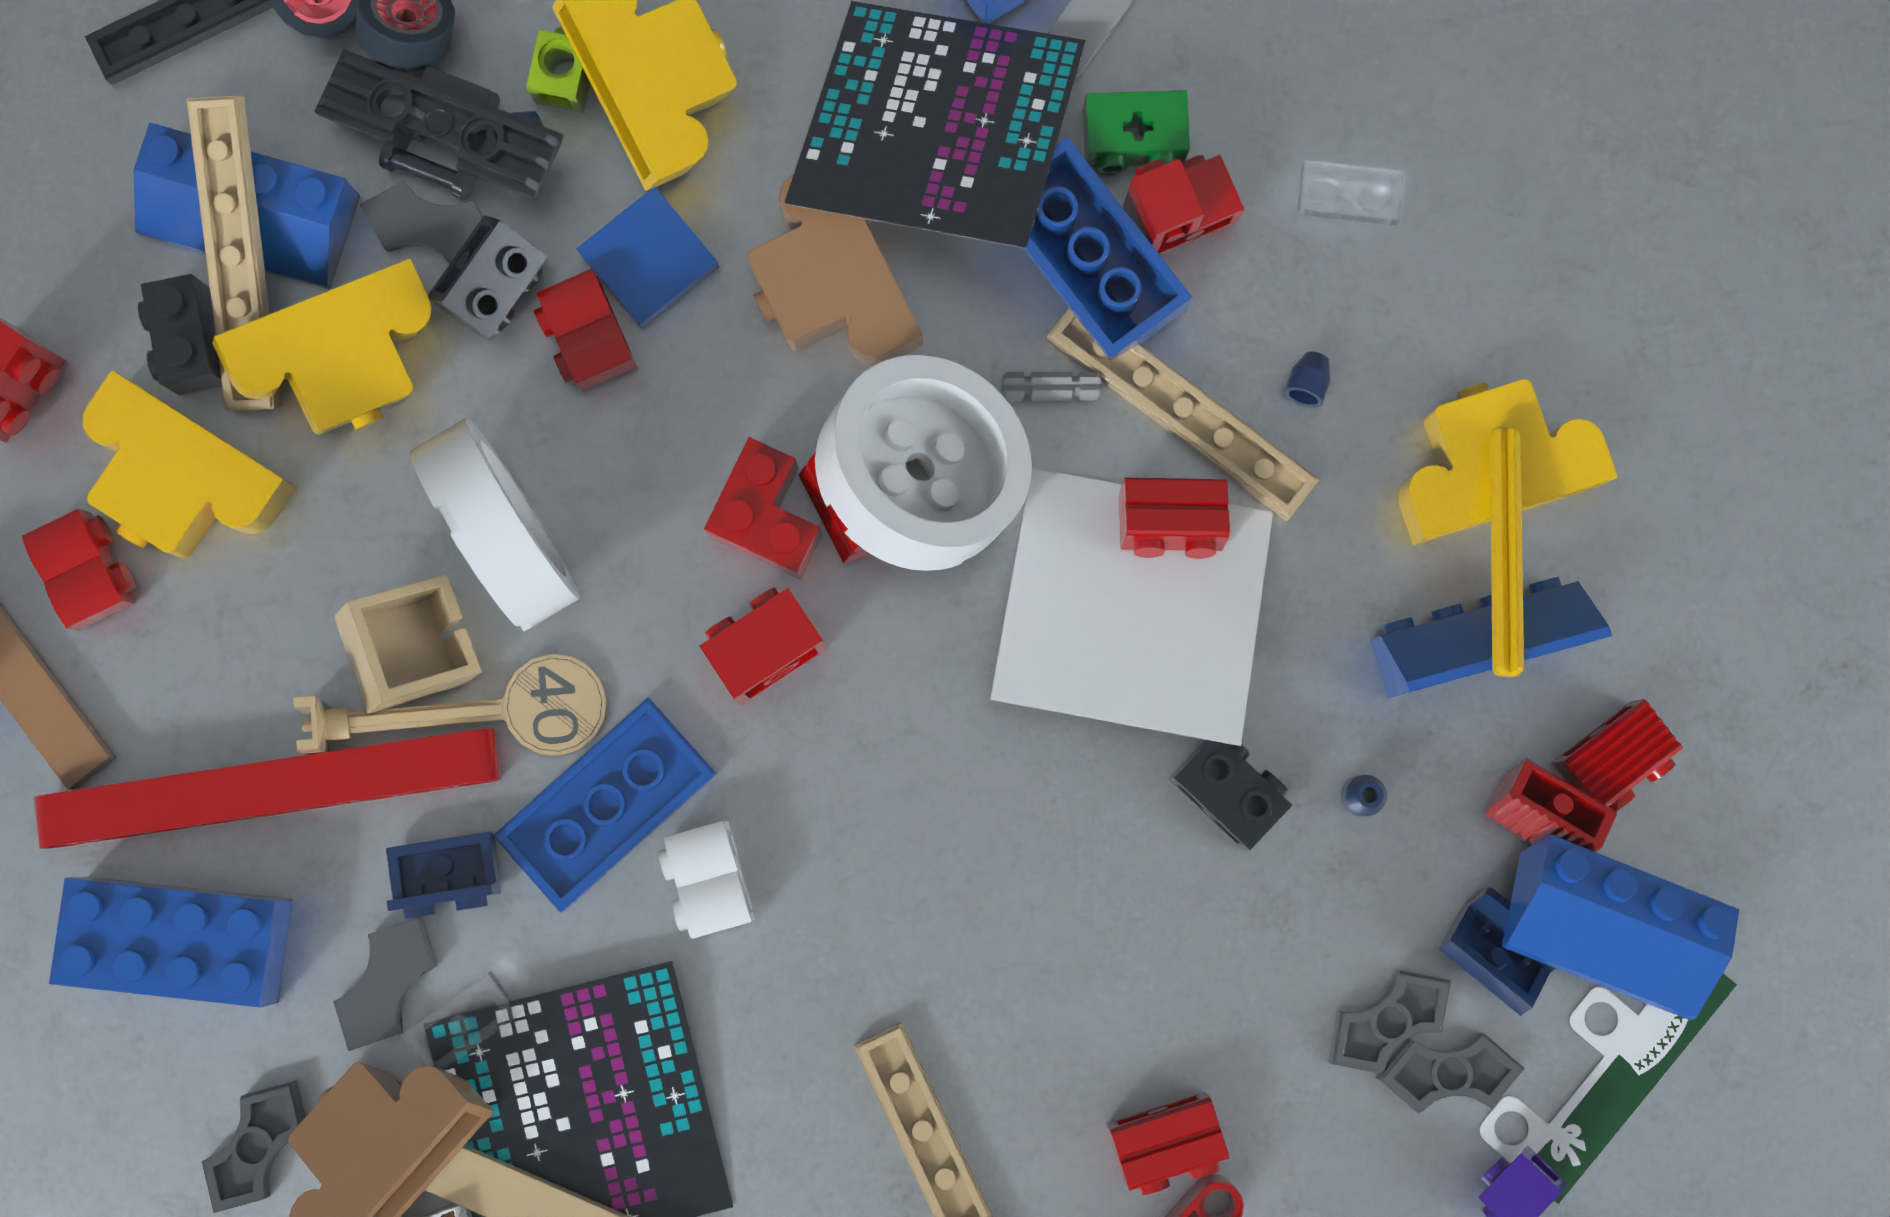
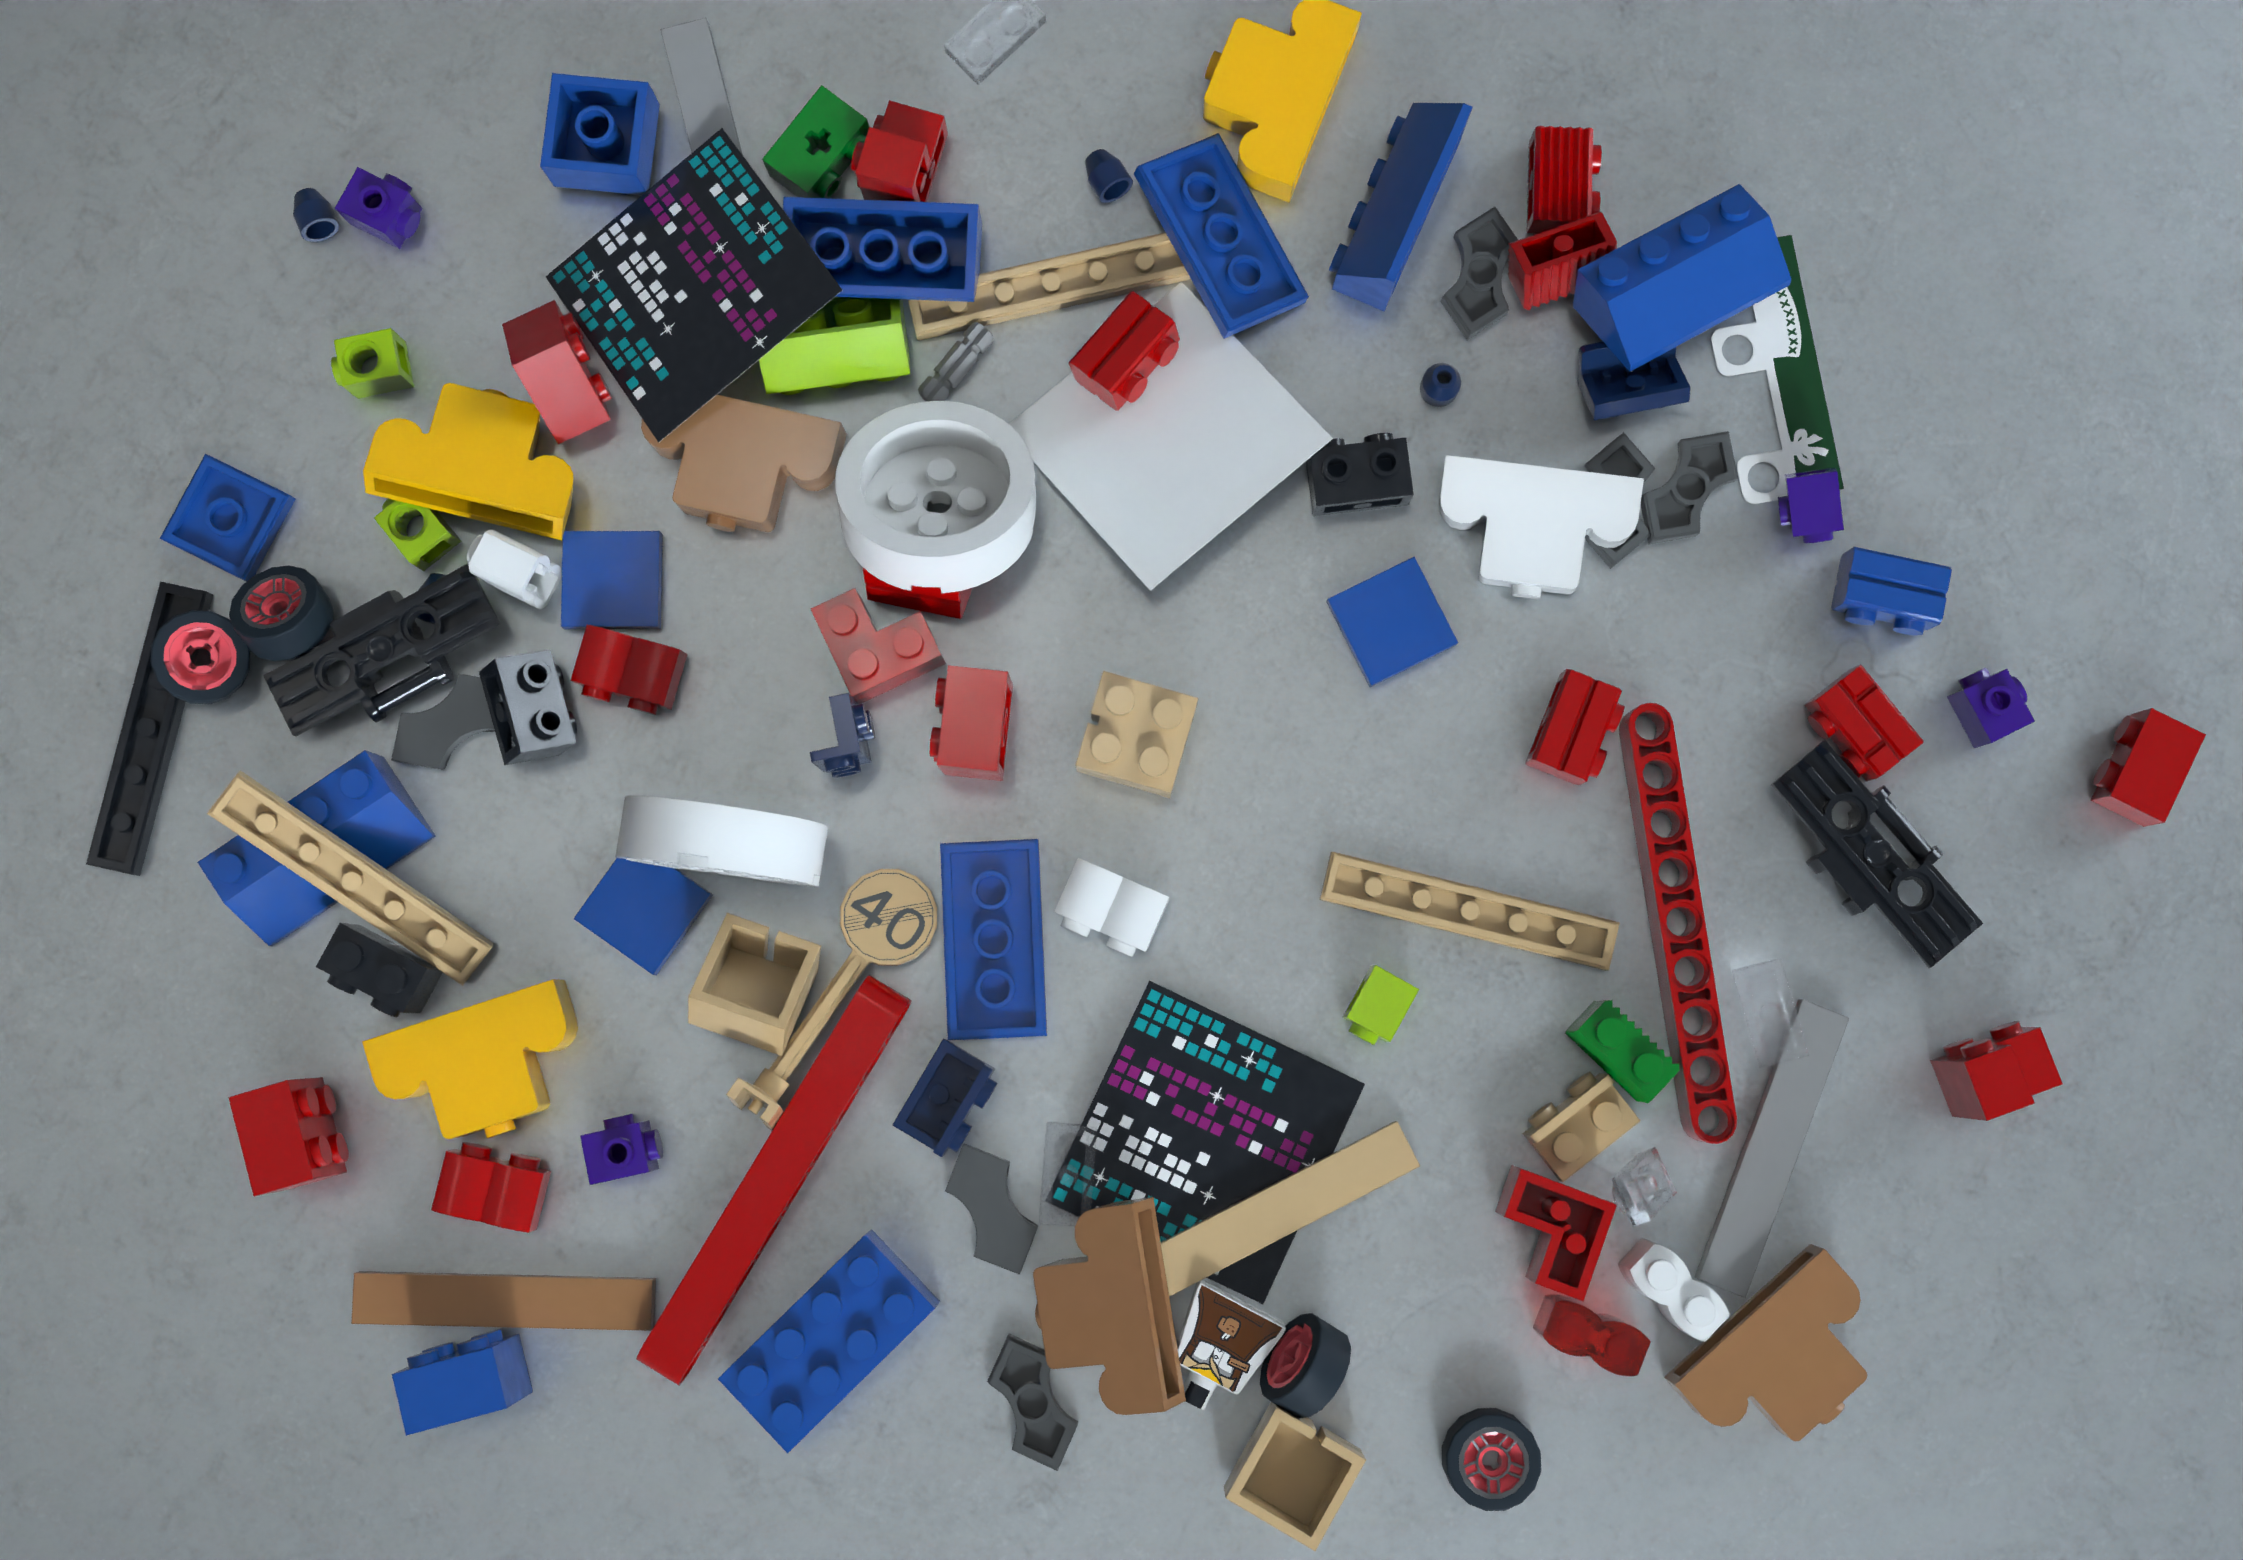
camera: 40 degrees left, 0 degrees up
yellow brick [213,259,431,435] -> none
yellow axle [1490,427,1524,677] -> none
none -> white brick [467,530,562,609]
none -> brick [502,300,612,445]
none -> blue tile [574,858,713,975]
none -> dark purple brick [580,1114,663,1185]
none -> lime slope [759,297,910,395]
none -> dark blue bracket [809,693,875,778]
none -> tan piece [1075,671,1198,798]
none -> blue tile [1134,133,1309,339]
none -> blue tile [1326,557,1458,687]
none -> lime brick [1343,965,1419,1045]
none -> white brick [1439,455,1644,599]
none -> dark grey tile [1440,207,1518,340]

